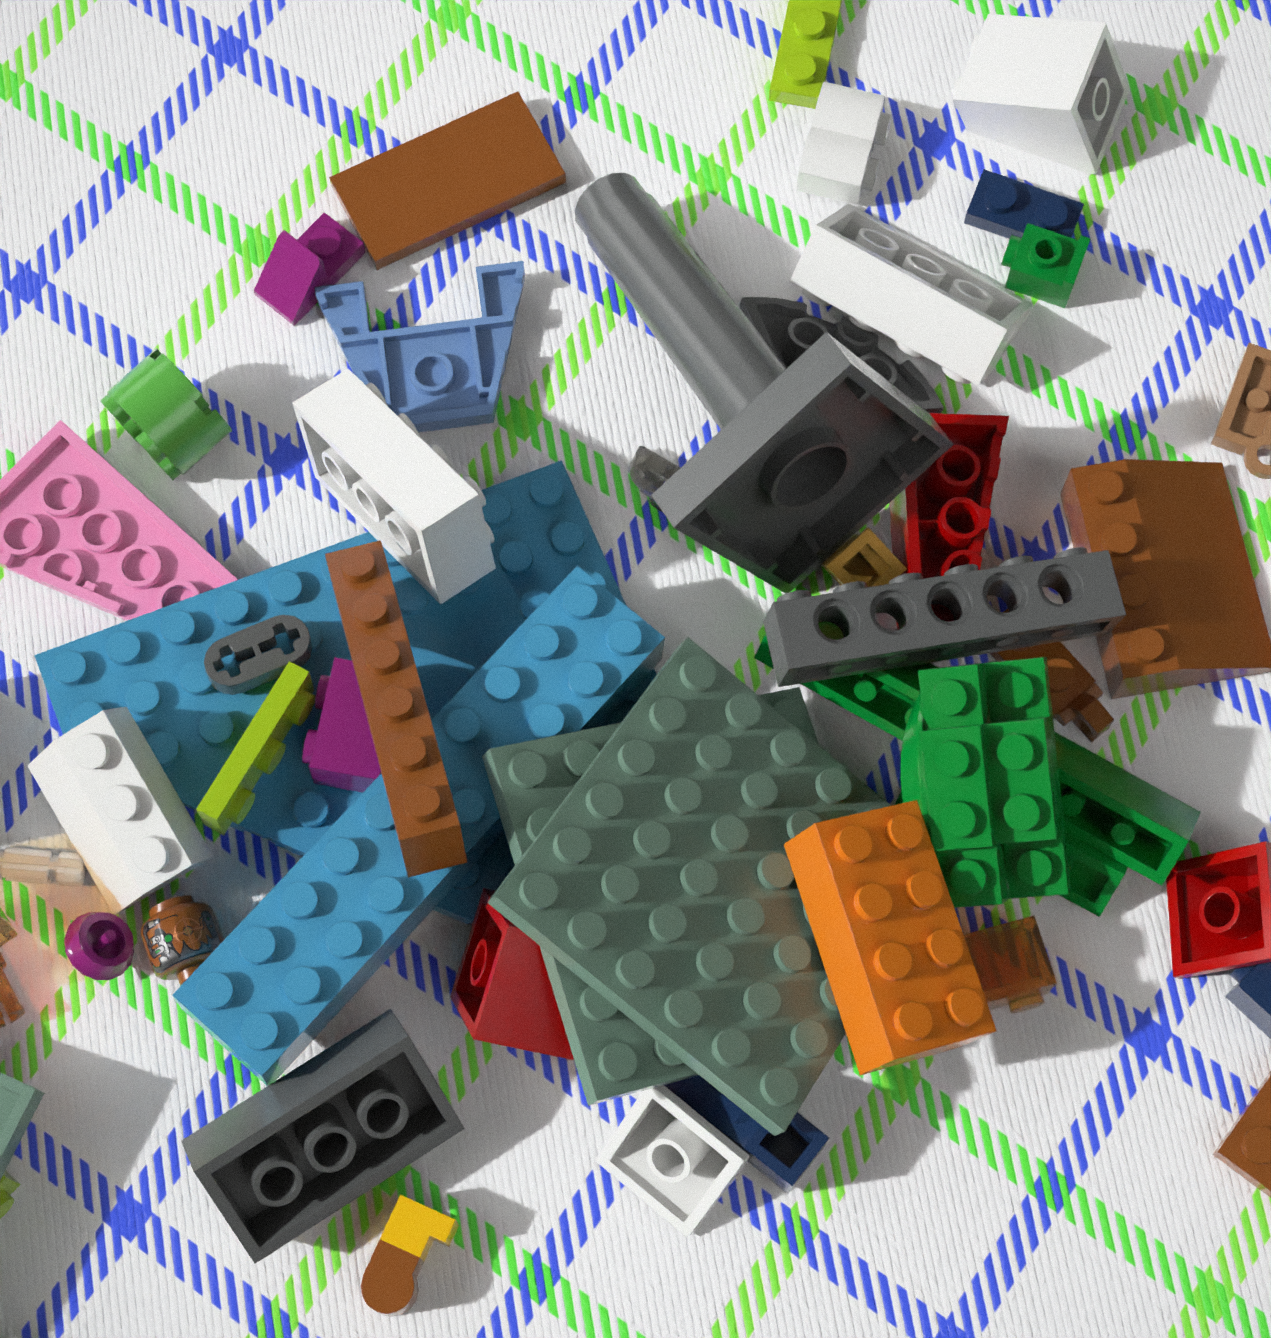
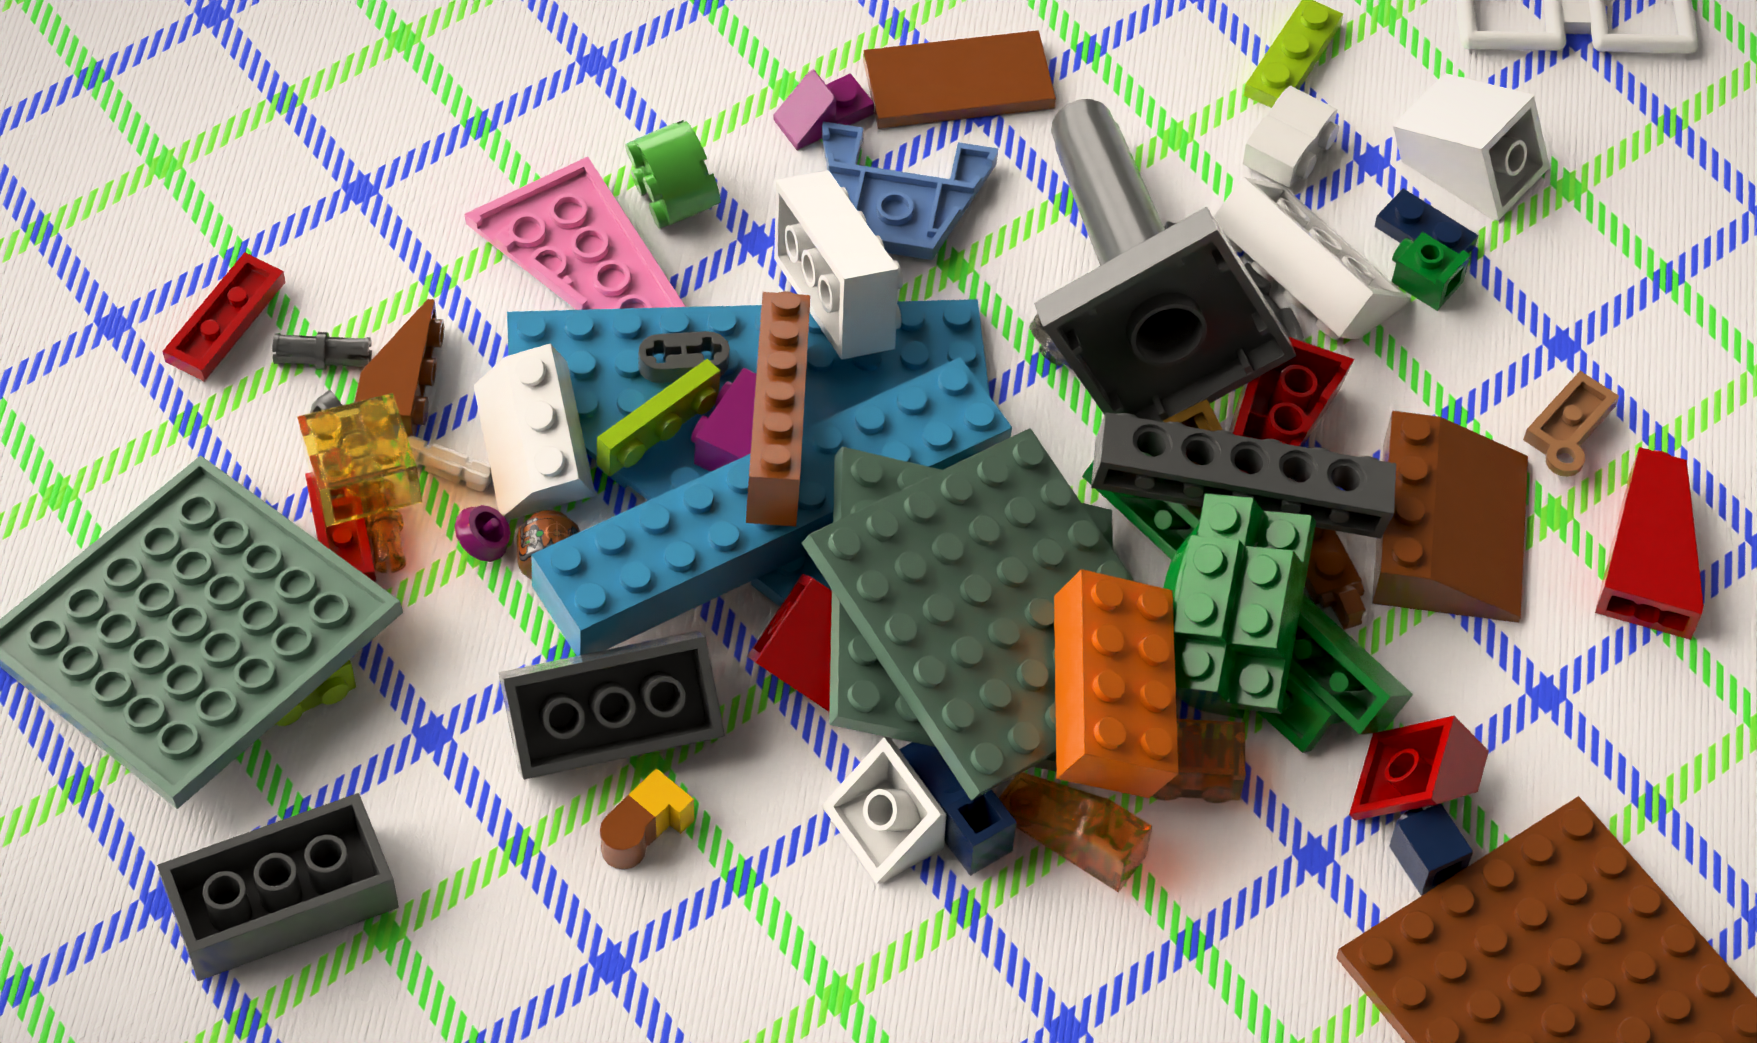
camera: 15 degrees right, 15 degrees down
none -> clear orange slope [999,772,1153,893]

